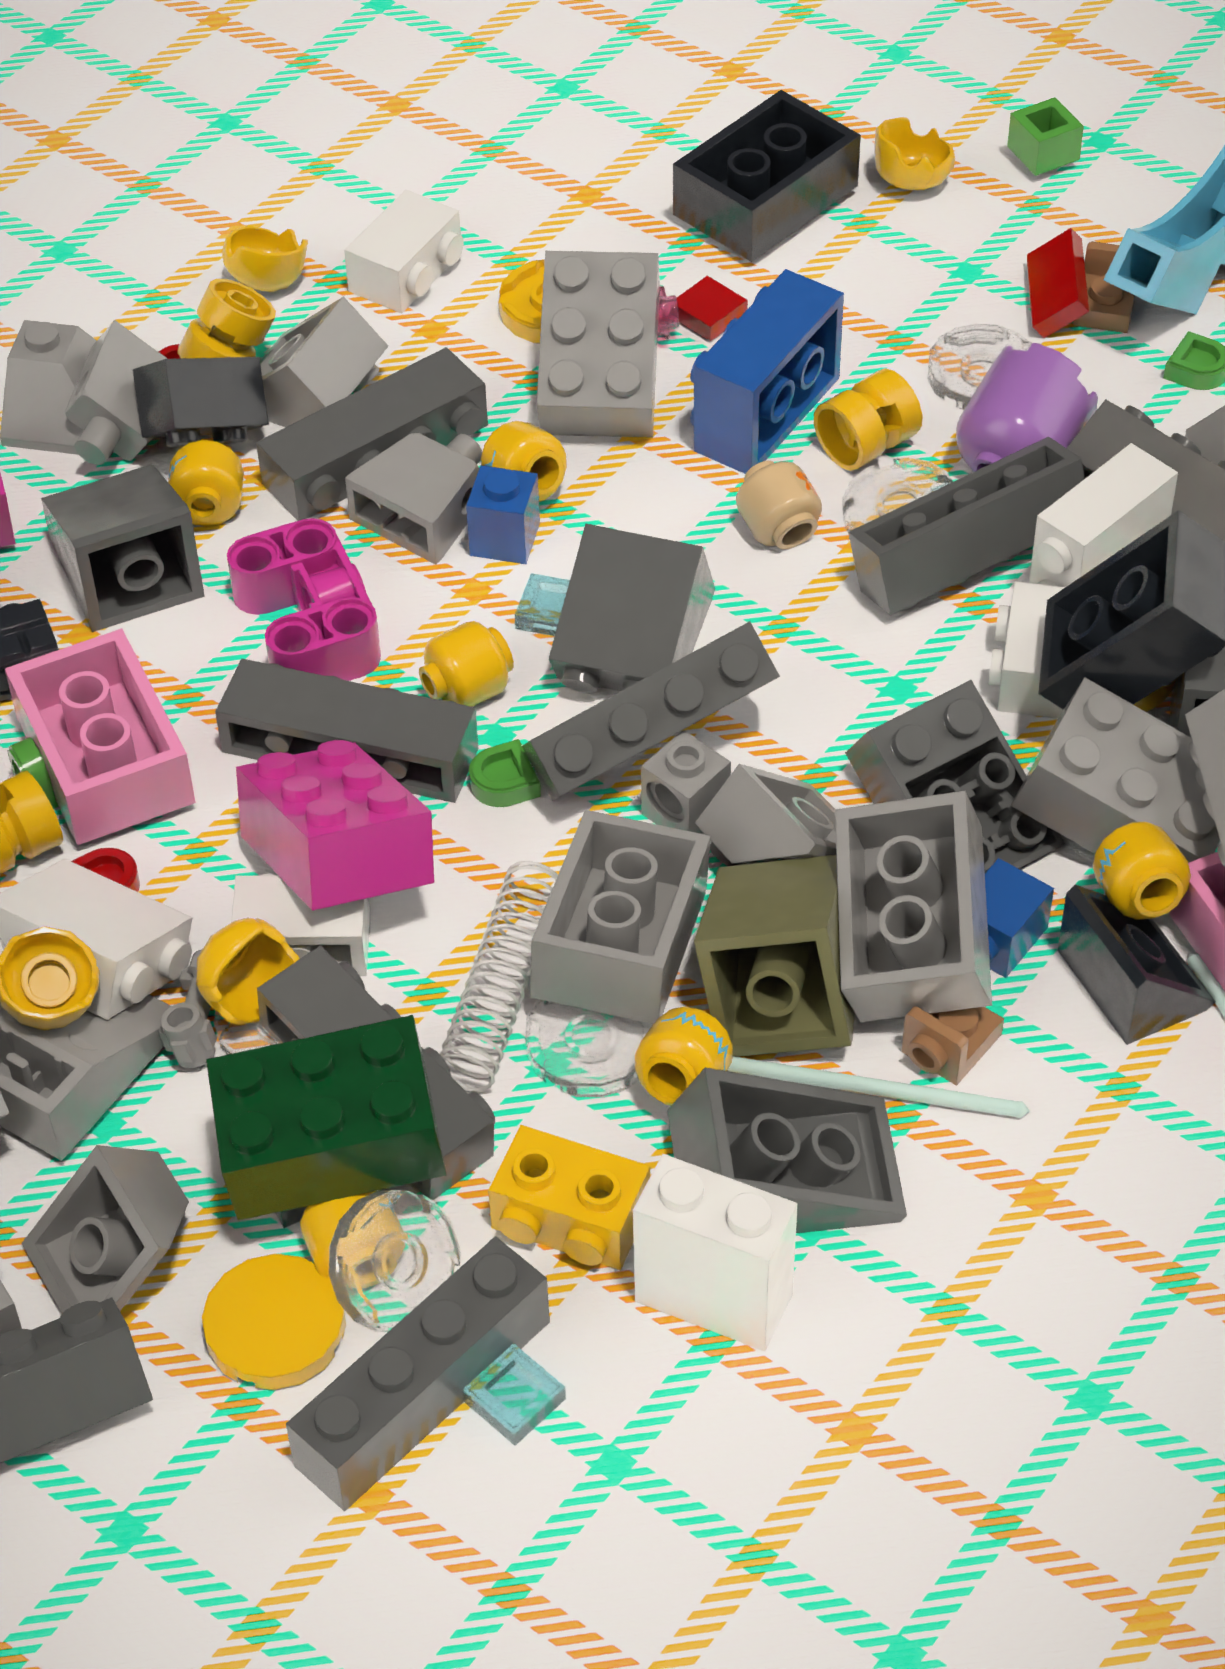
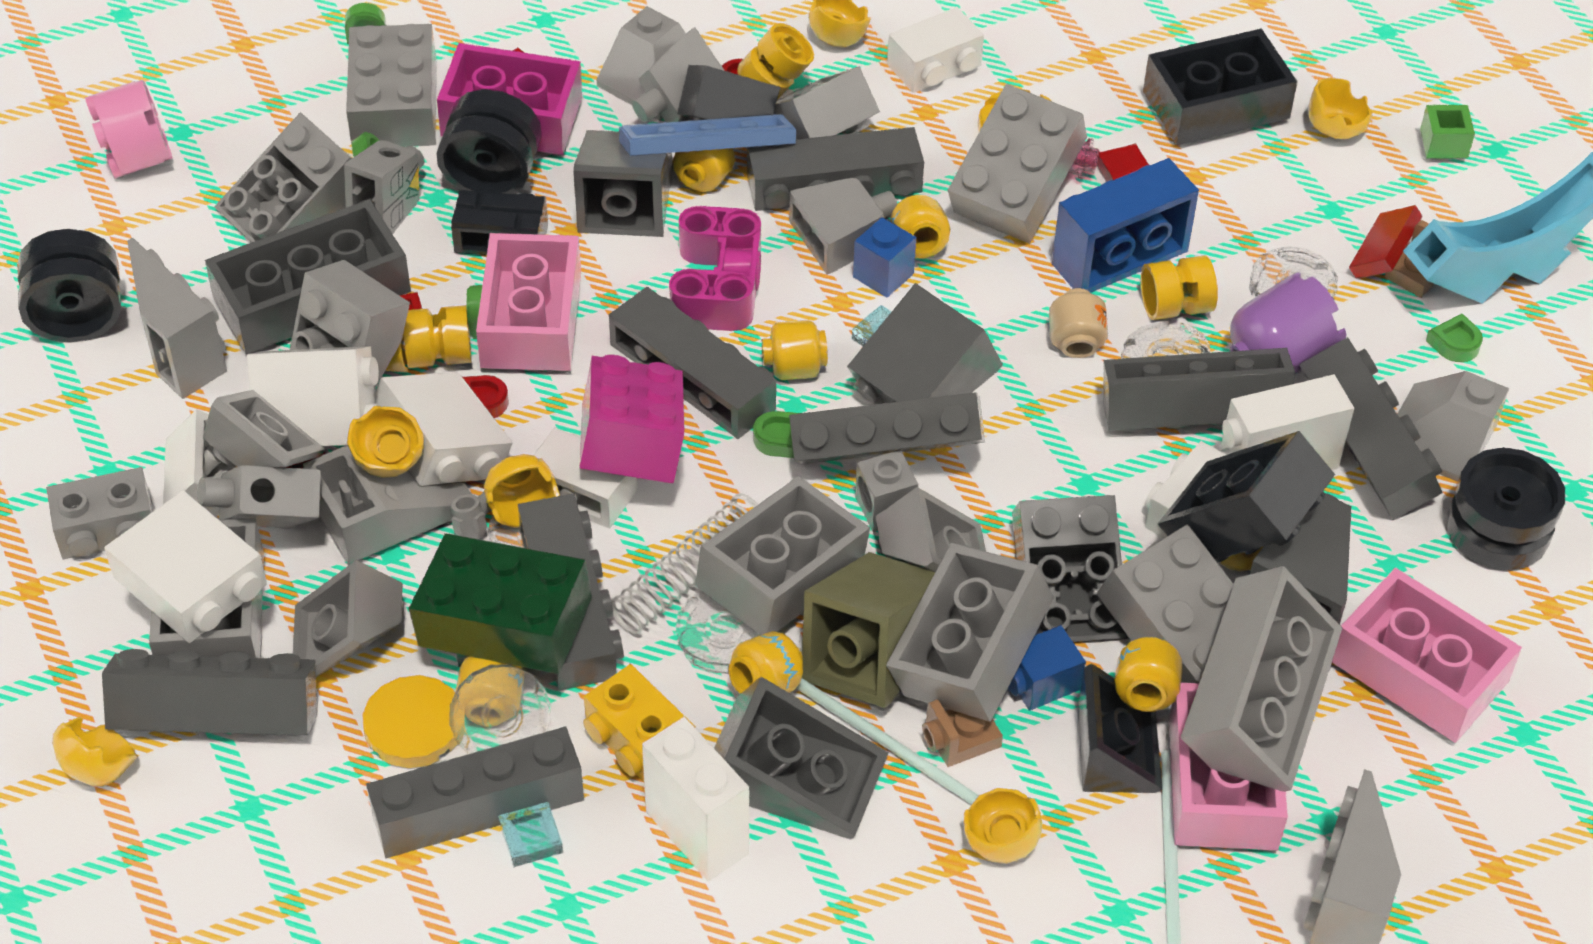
camera: 25 degrees right, 0 degrees up
none -> medium blue tile [619,114,796,156]
none -> yellow hair [964,788,1043,864]

